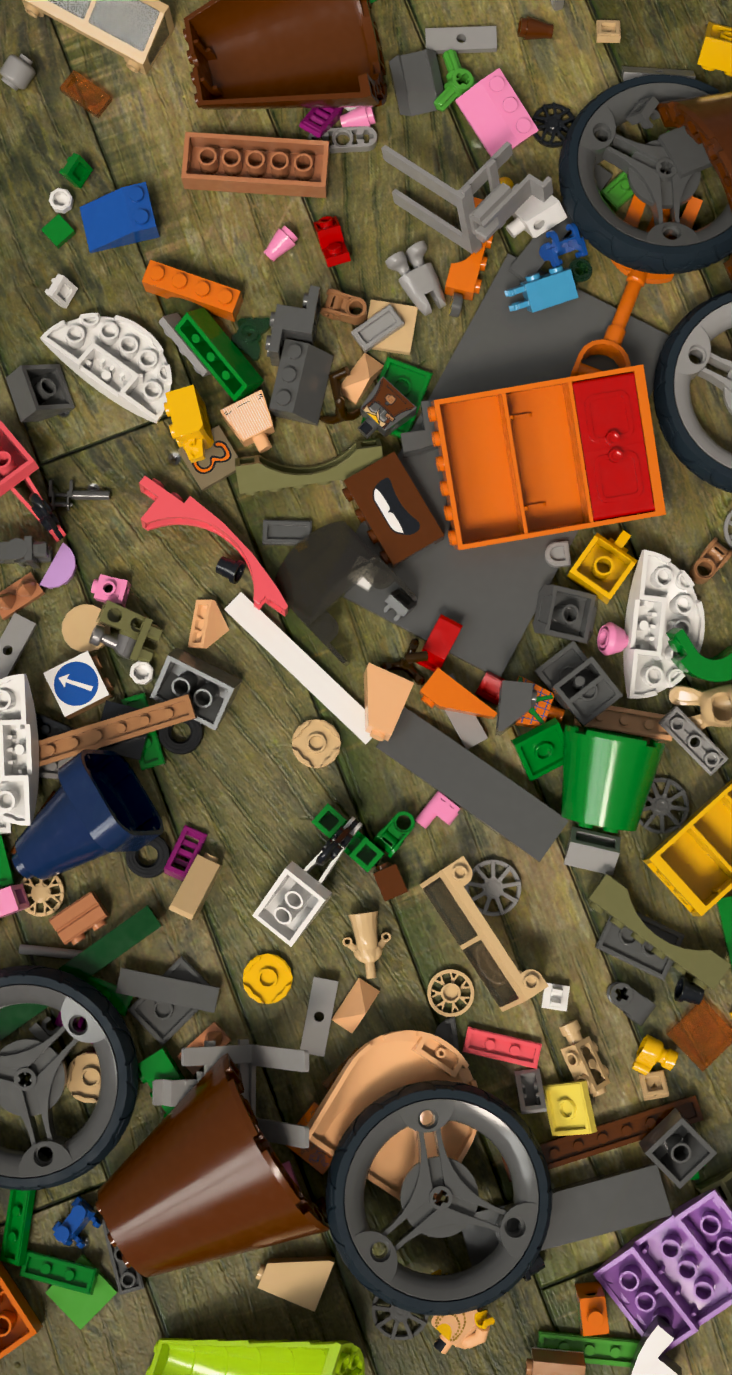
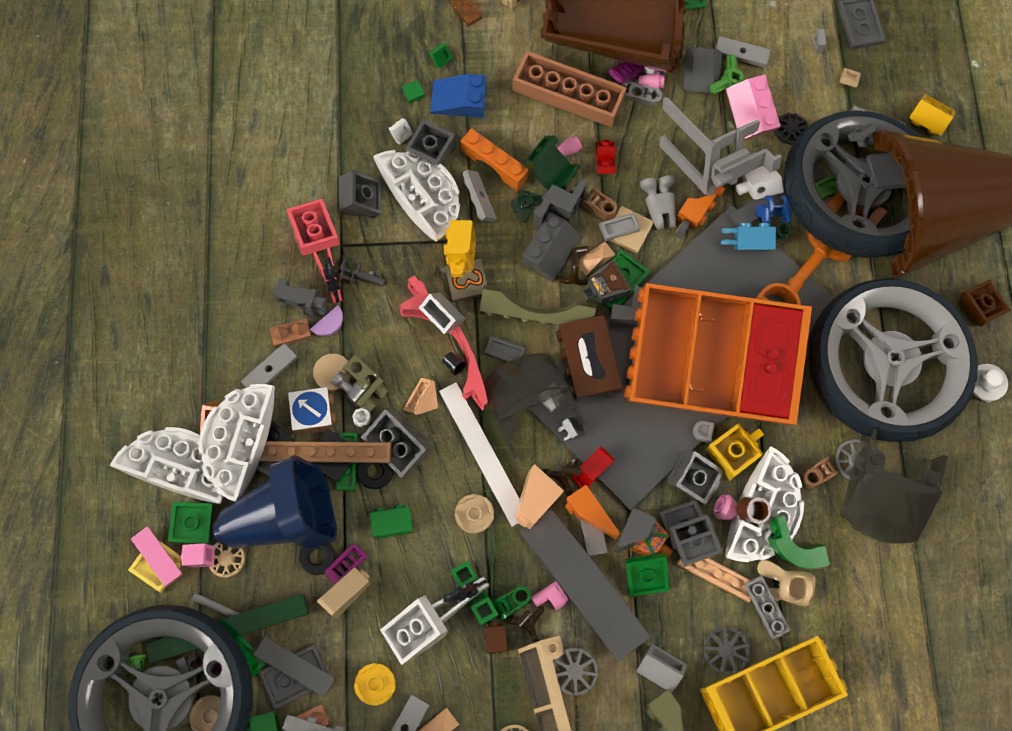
camera: 10 degrees right, 10 degrees down
white tile [49,188,74,214] -> none
nougat brick [49,891,110,946] -> none
bright pink brick [91,574,131,608] -> none
green brick [174,308,264,402] -> none
light nougat torso [220,390,275,453] -> none
tan piece [342,911,391,979] -> none
red tile [475,671,505,705] -> none
reddish brown cone [517,16,554,40] -> none
green cone [561,724,666,833] -> none
none -> green brick [370,505,414,540]
none -> dark grey slope [405,119,456,166]
none -> light grey brick [418,293,466,334]
none -> dark brown piece [507,606,545,643]
none -> dark green panel [524,135,581,190]
none -> reddish brown piece [737,496,771,524]

